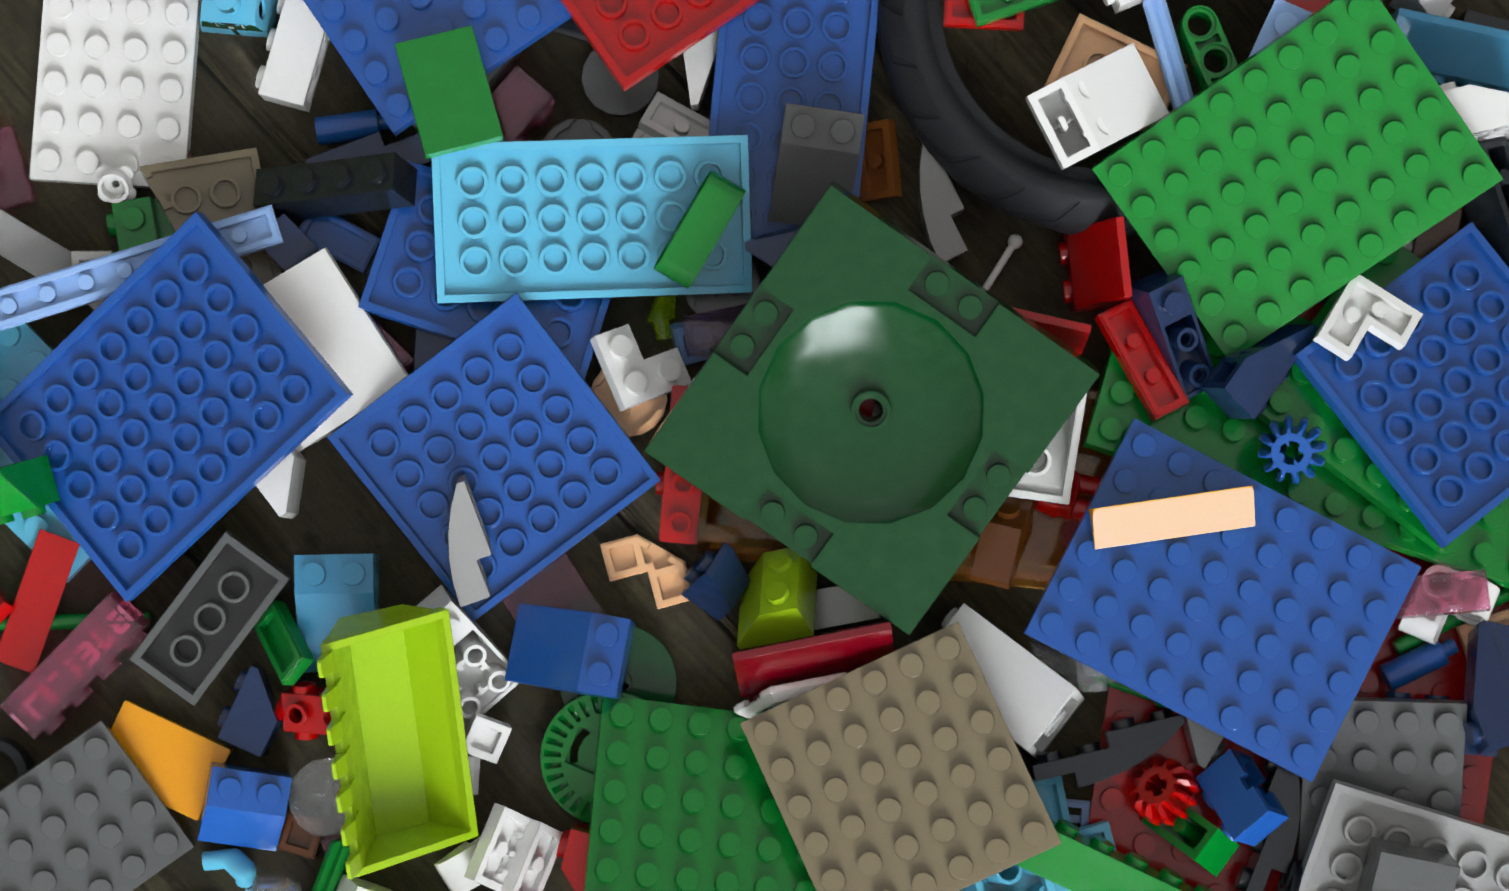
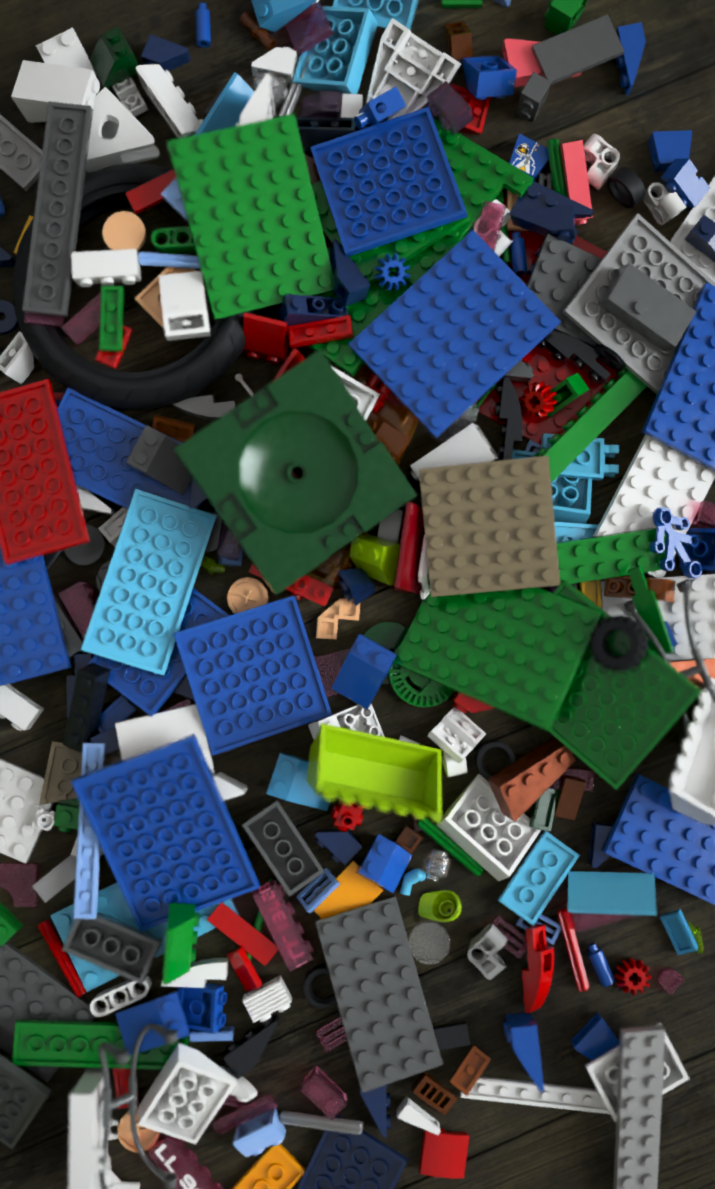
camera: 70 degrees left, 0 degrees up
green tile [254,600,315,686] -> none
clear tile [288,758,345,837] -> none
blue cylinder [315,109,390,145] -> none
green tile [394,25,503,159] -> none
light grey slope [448,475,492,607] -> none
white plate [465,711,512,764] -> none
white plate [590,324,691,412] -> none
green beam [654,170,746,289] -> none
slope [1088,485,1255,549] -> none
blue brick [1196,749,1289,847] -> none
white plate [1313,275,1423,361] -> none
none -> medium blue tile [296,868,340,914]

